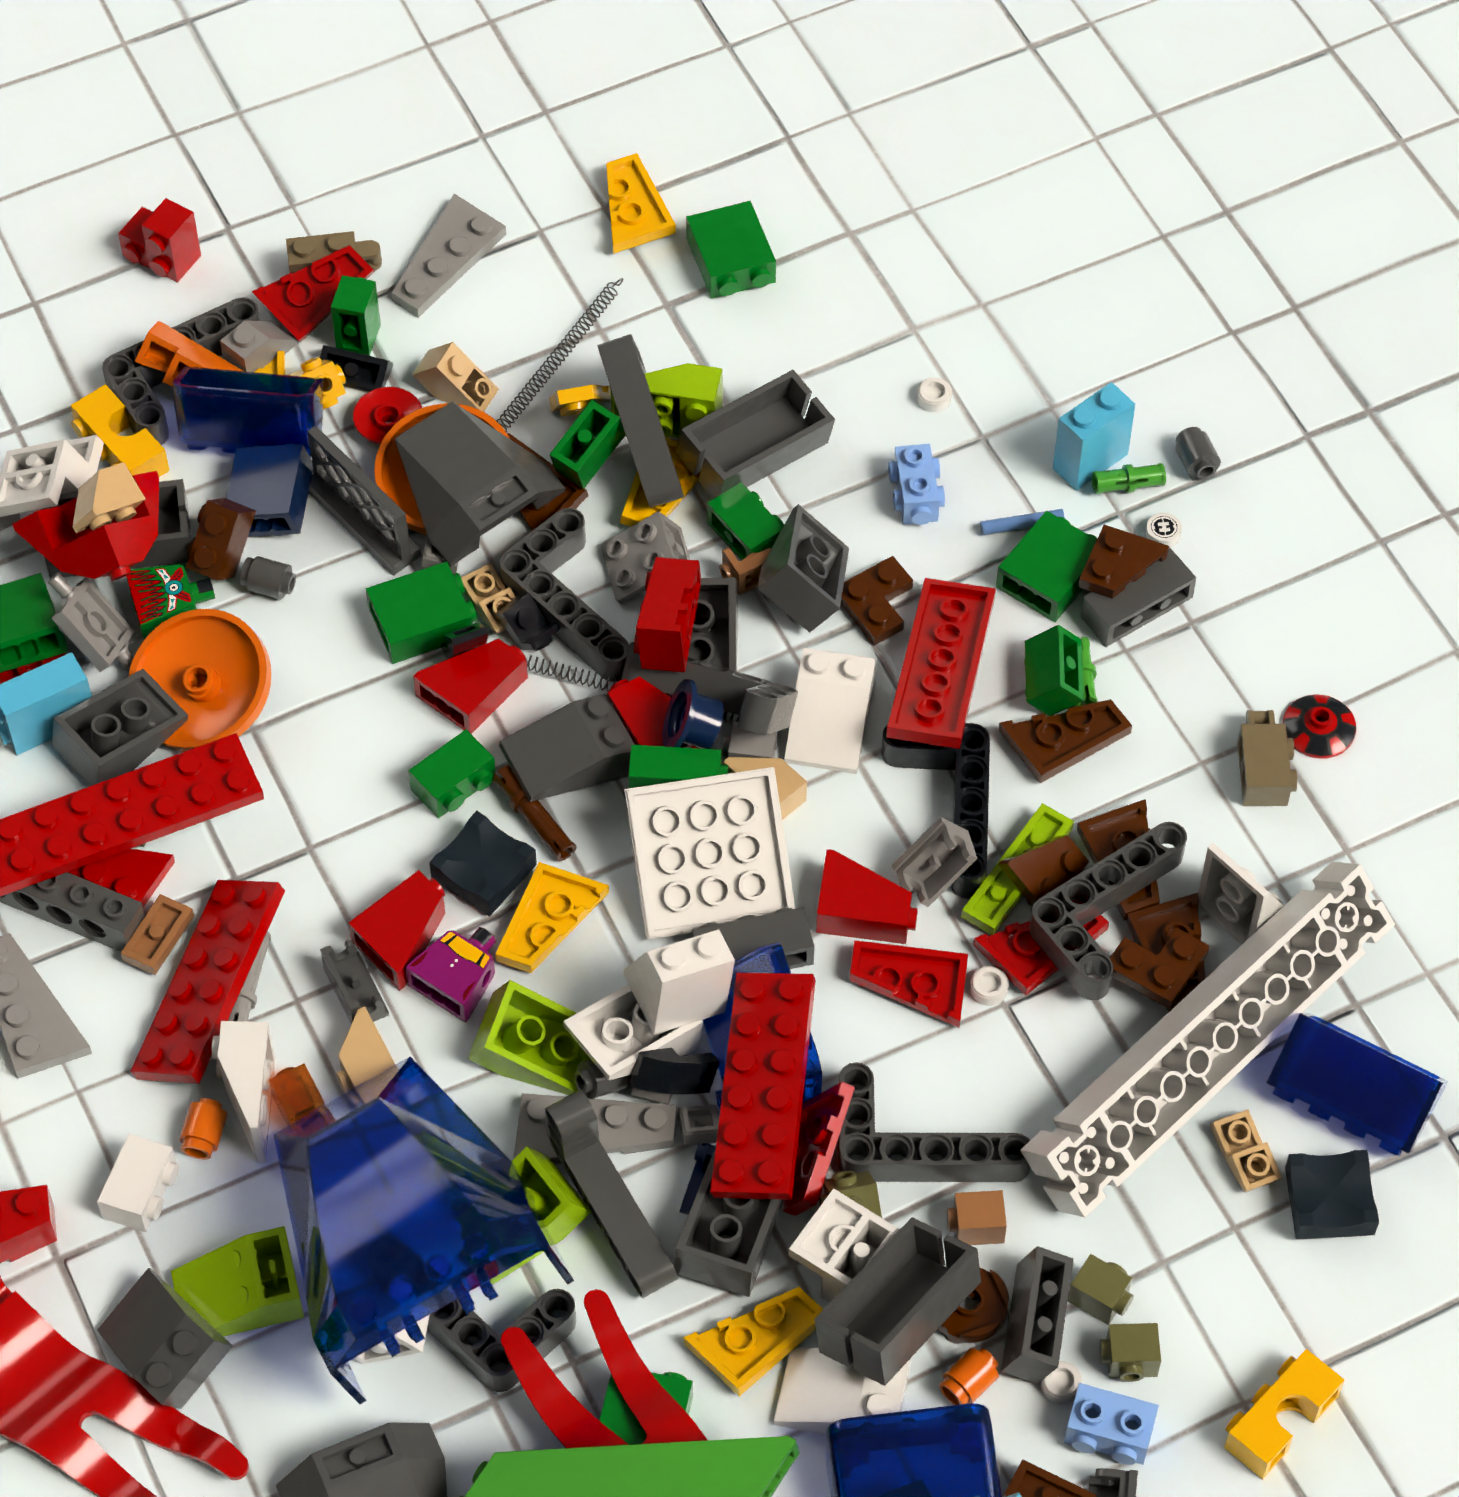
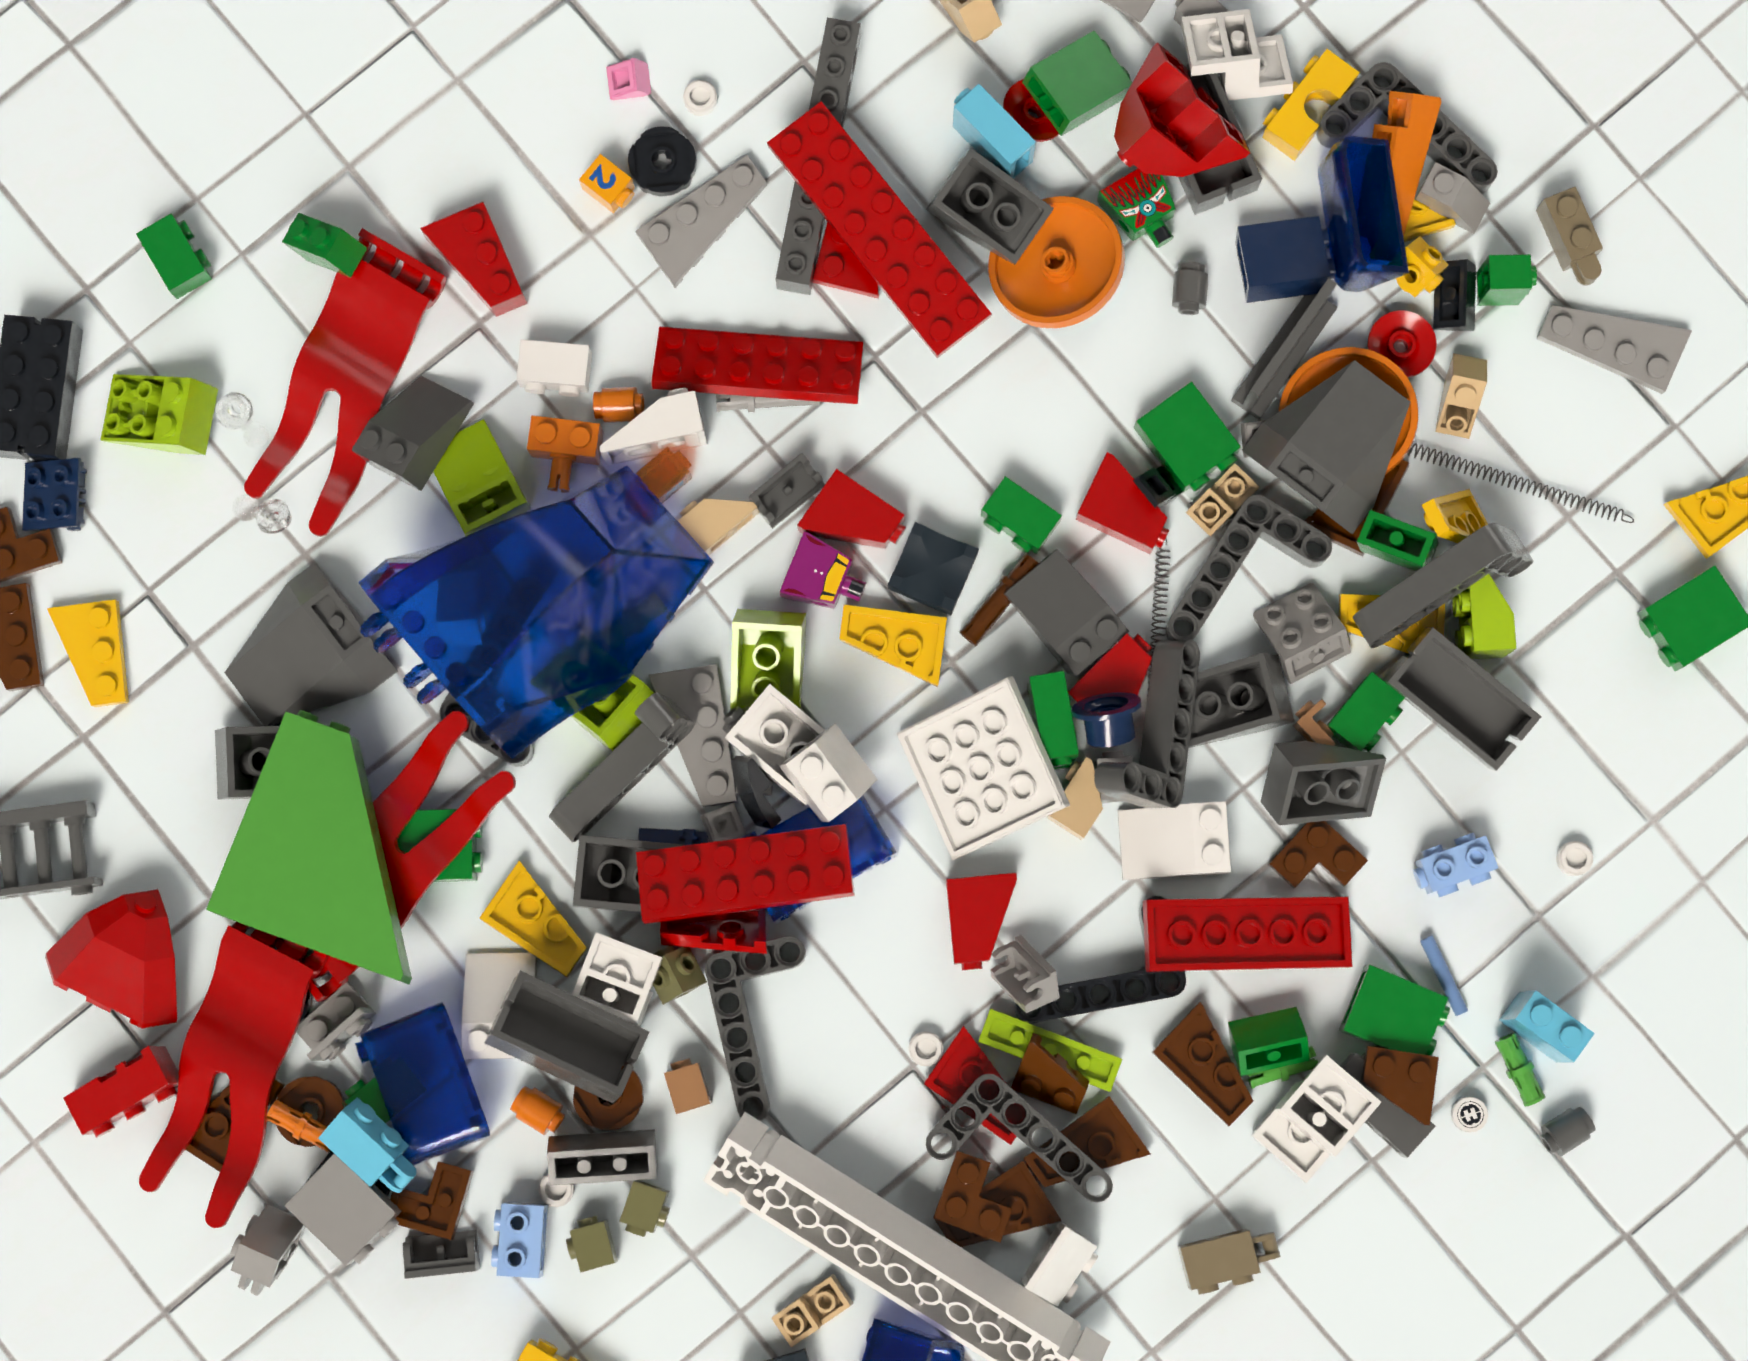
camera: 80 degrees right, 25 degrees up
light grey plate [47,572,134,672] -> none
tan slope [72,462,146,533] -> none
red brick [118,198,201,283] -> none
medium nougat plate [121,894,194,975] -> none
reddish brown brick [186,498,256,581] -> none
red wing [251,245,375,343] -> none
black bracket [496,592,560,651] -> none
red wedge [634,557,702,672] -> none
dark grey brick [692,907,814,981] -> none
red wing [849,940,968,1028] -> none
dish [1283,694,1356,759] -> none
none -> orange brick [527,415,604,493]
none -> white bracket [1251,1055,1381,1183]

